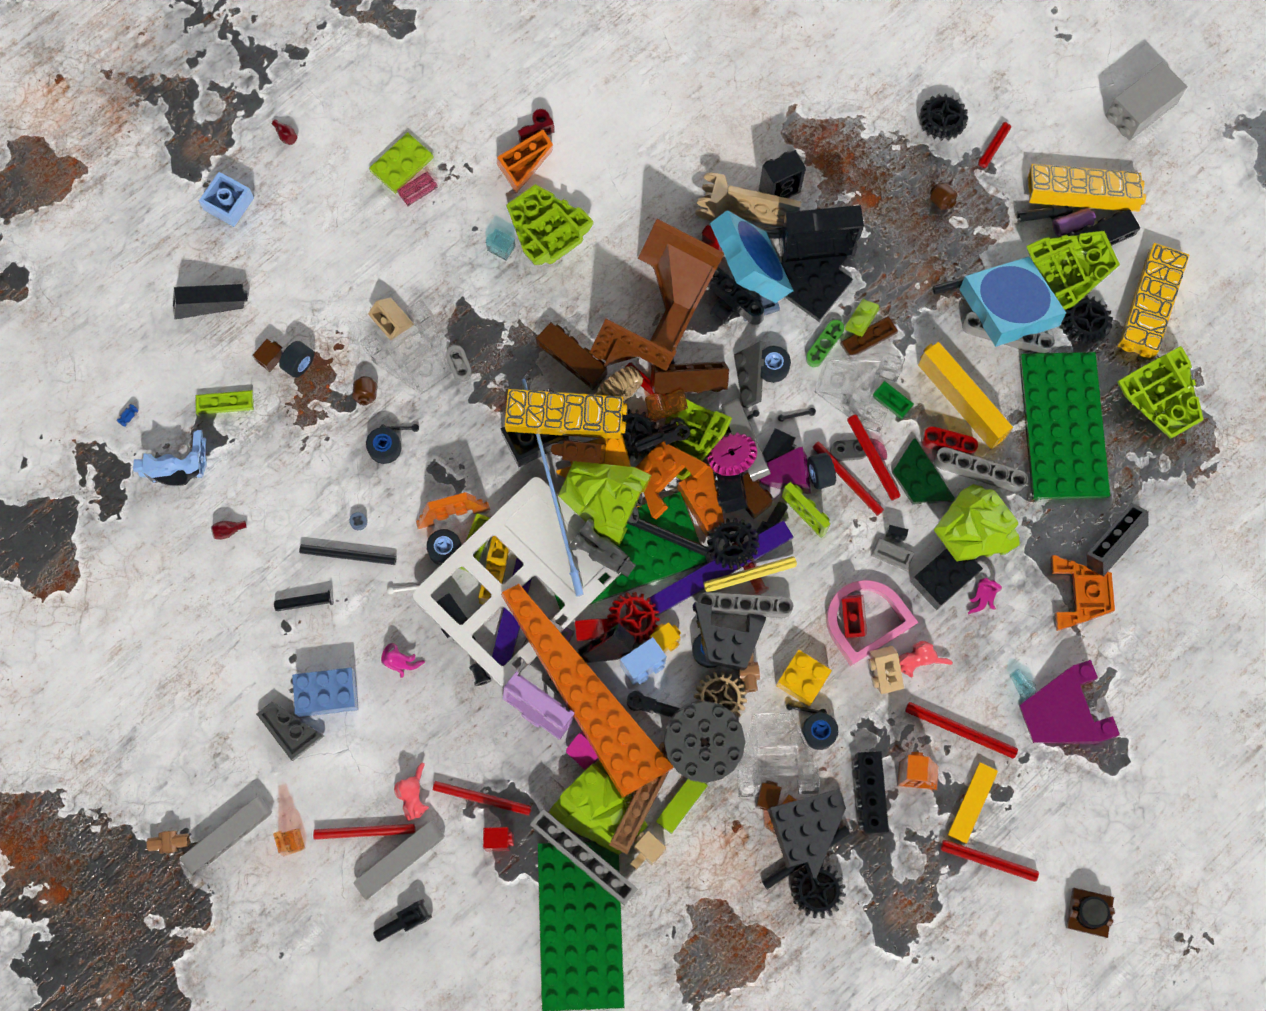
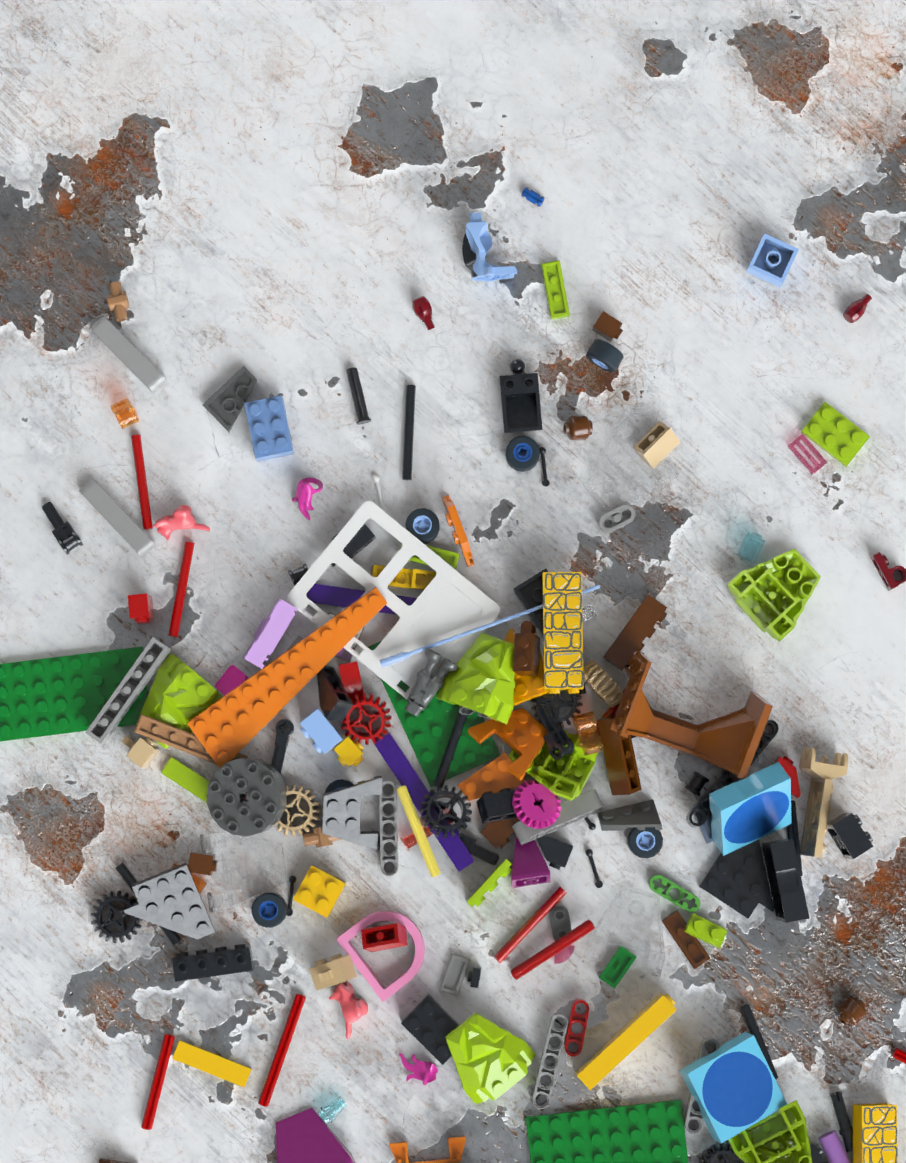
camera: 90 degrees right, 10 degrees up
black slope [172,284,248,319] -> none
sand blue bush [349,512,367,531] -> none
orange wedge [497,130,553,194] -> none
black wheel [807,453,836,489] -> none
dark green wing [892,438,955,505] -> none
orange wedge [897,752,939,790] -> none
none -> black slope [499,359,542,433]

